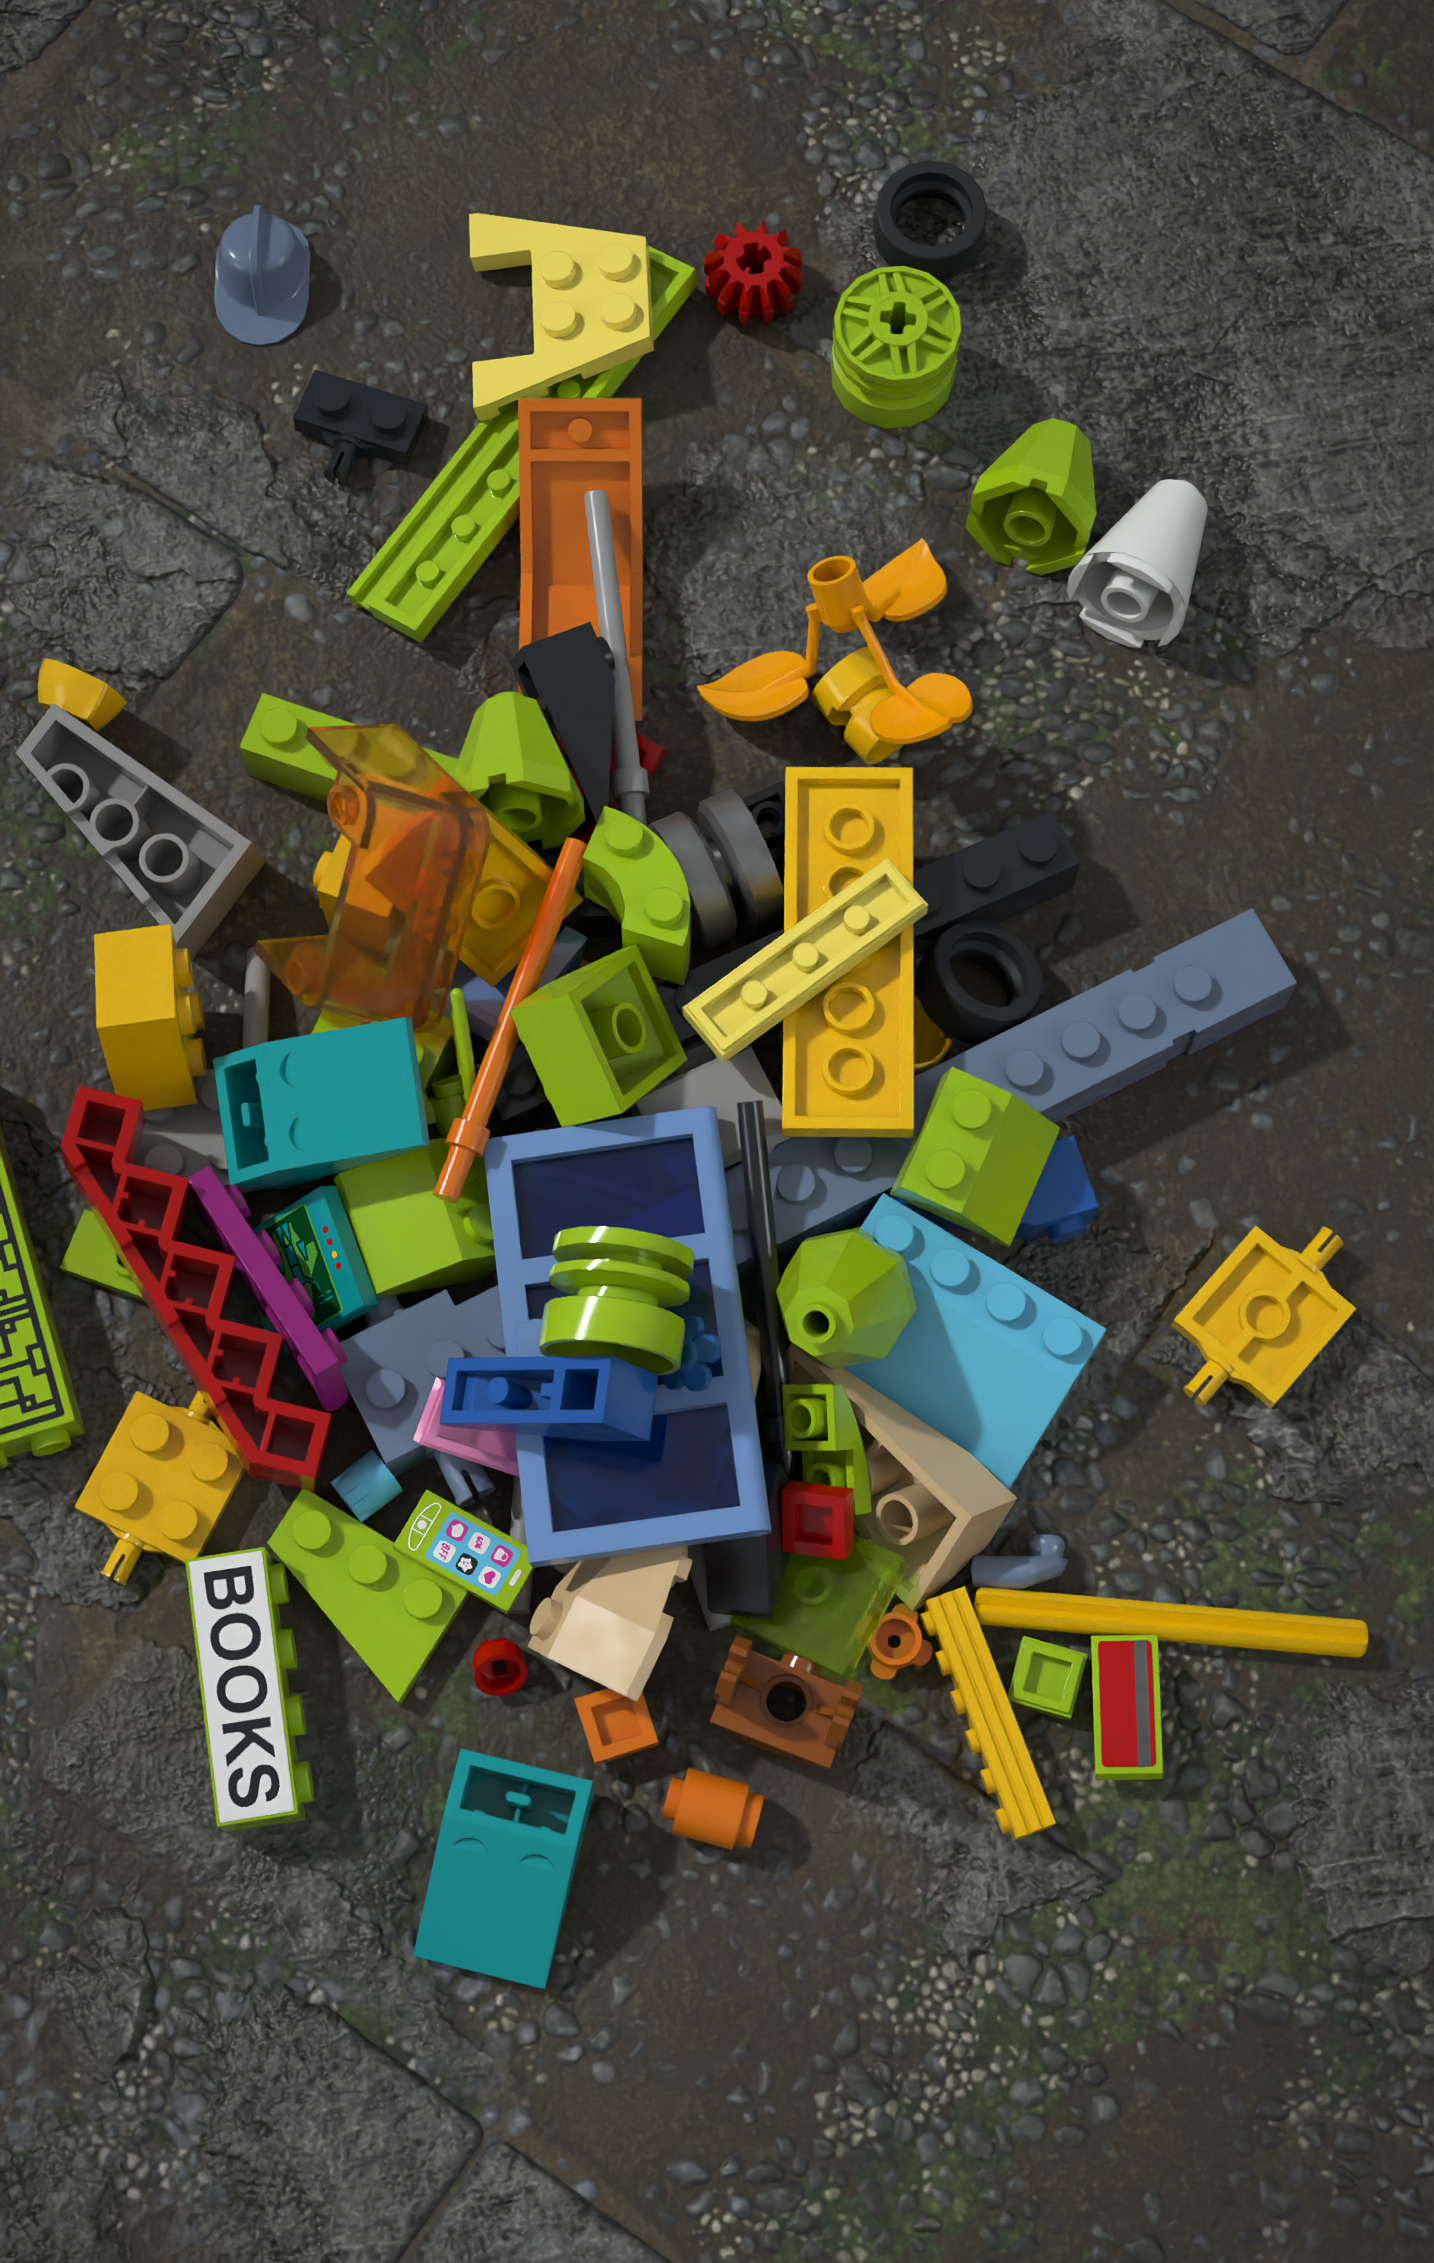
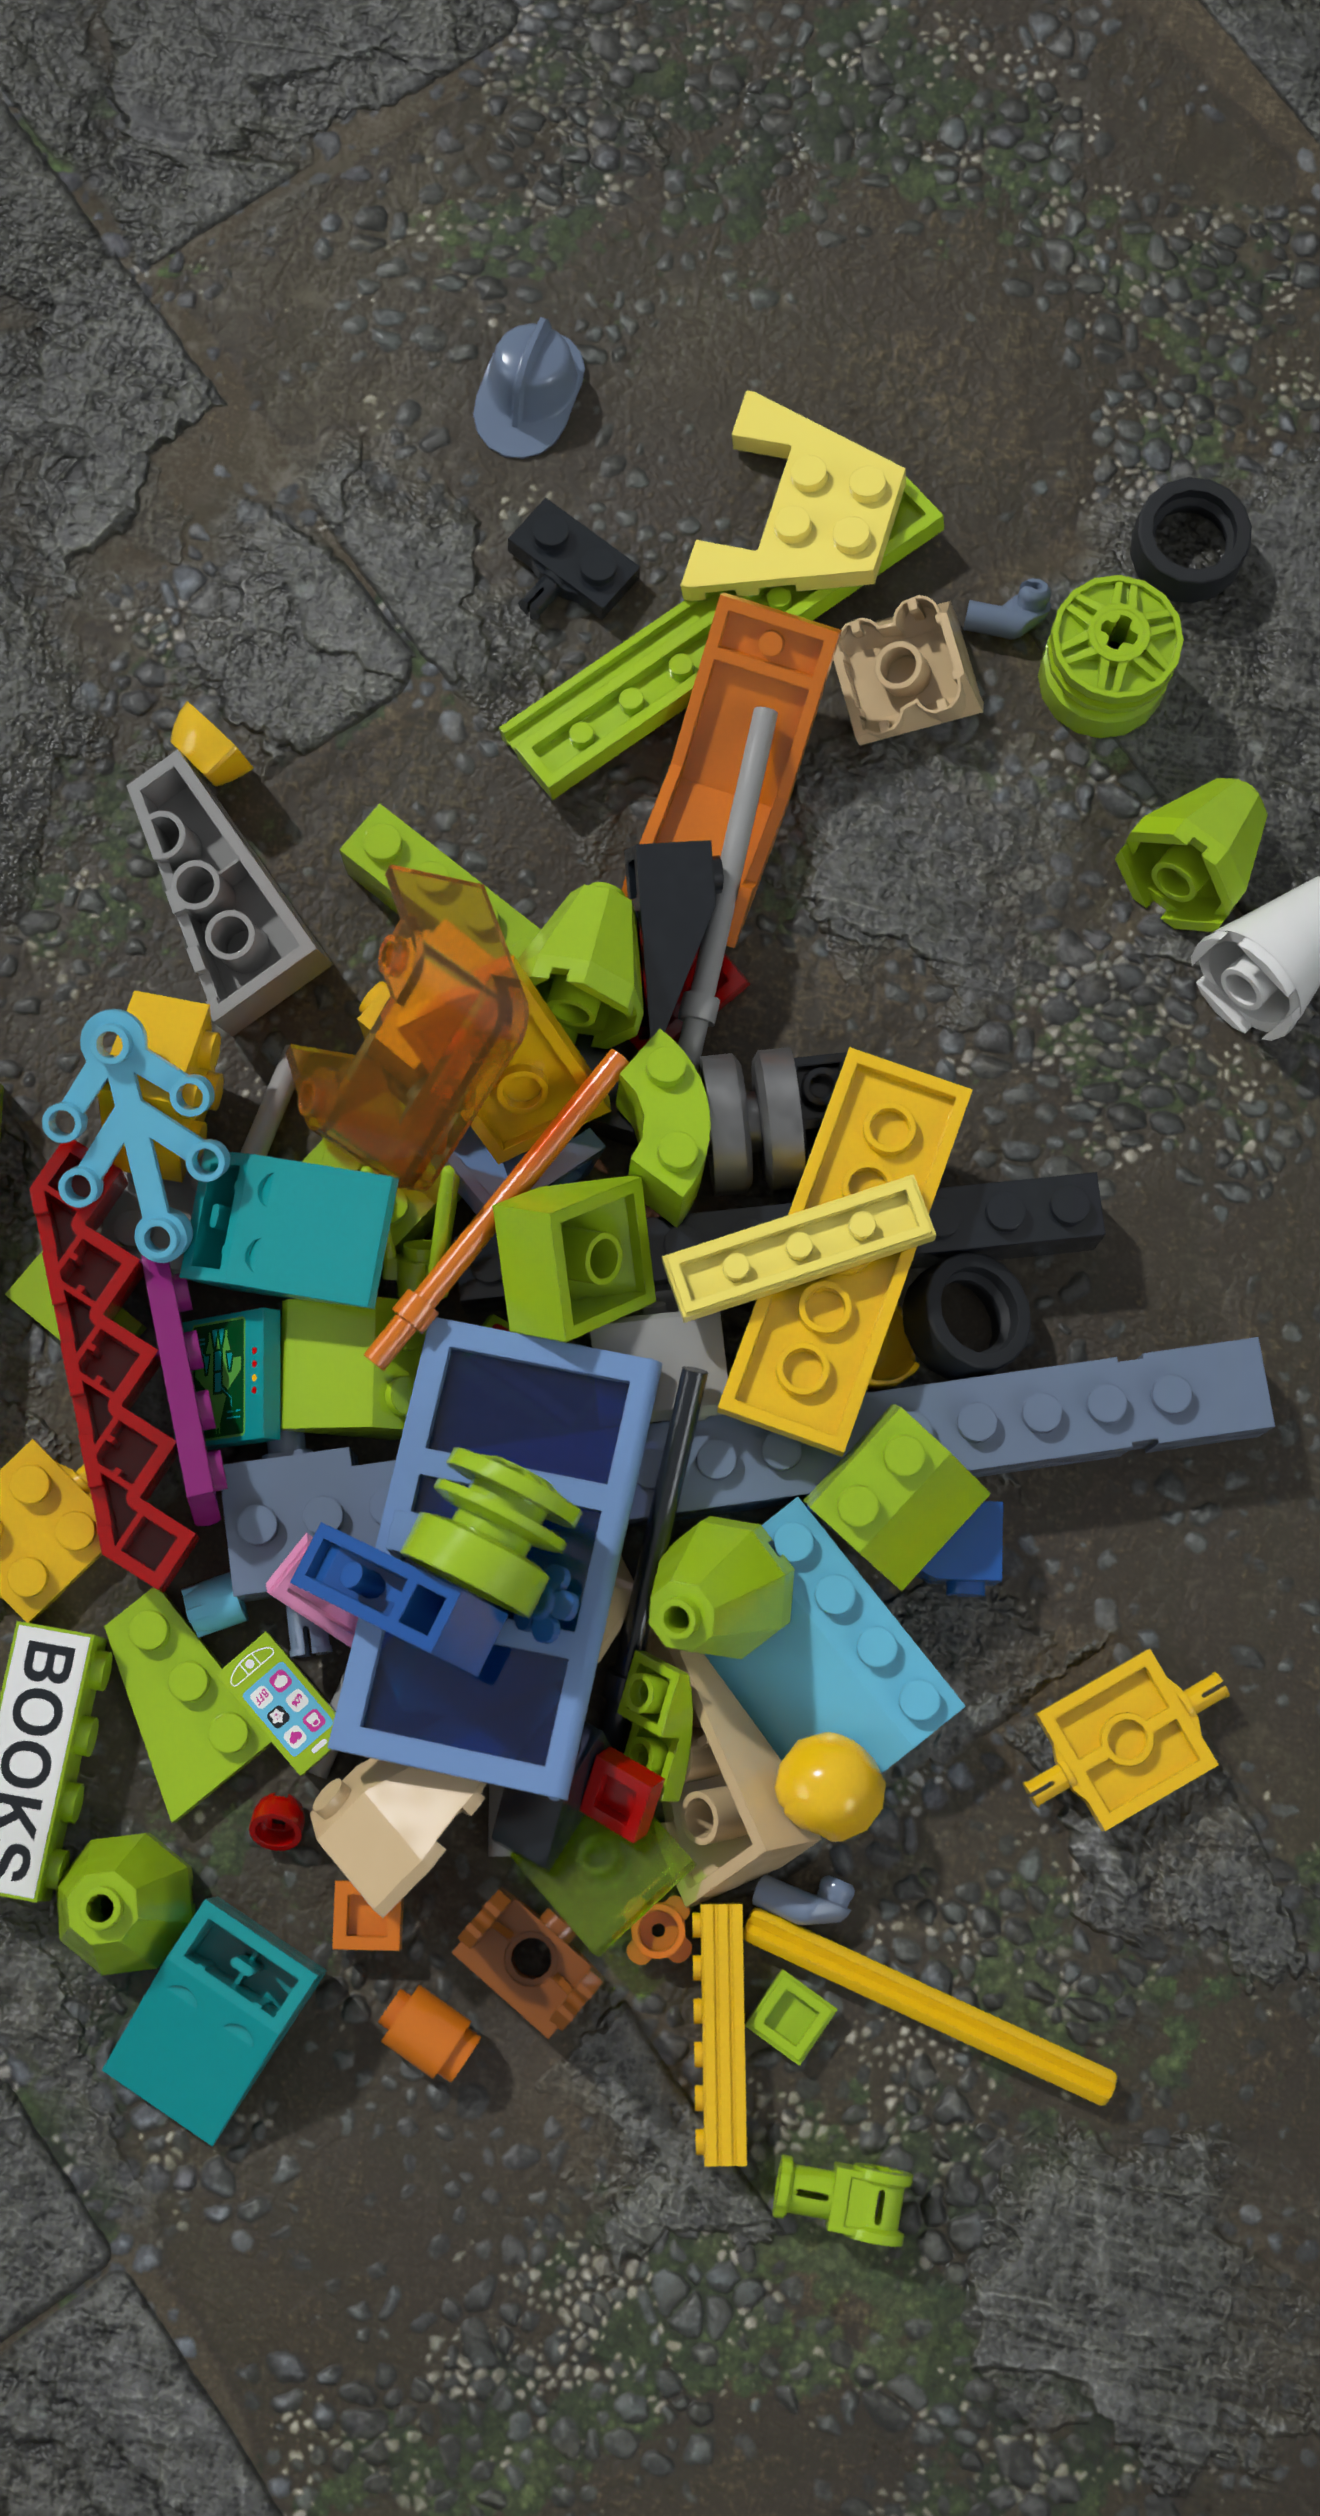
camera: 20 degrees right, 5 degrees up
light orange plant [697,538,973,744] -> none
red gear [704,220,804,327] -> none
yellow wheel [811,647,906,765] -> none
slope [1091,1635,1163,1780] -> none
none -> medium azure plant [42,1009,230,1263]
none -> lime cone [56,1833,196,1975]
none -> lime connector [772,2154,914,2247]
none -> yellow hair [774,1732,886,1842]
none -> tan slope [833,595,984,745]
none -> sand blue arm [963,578,1051,639]

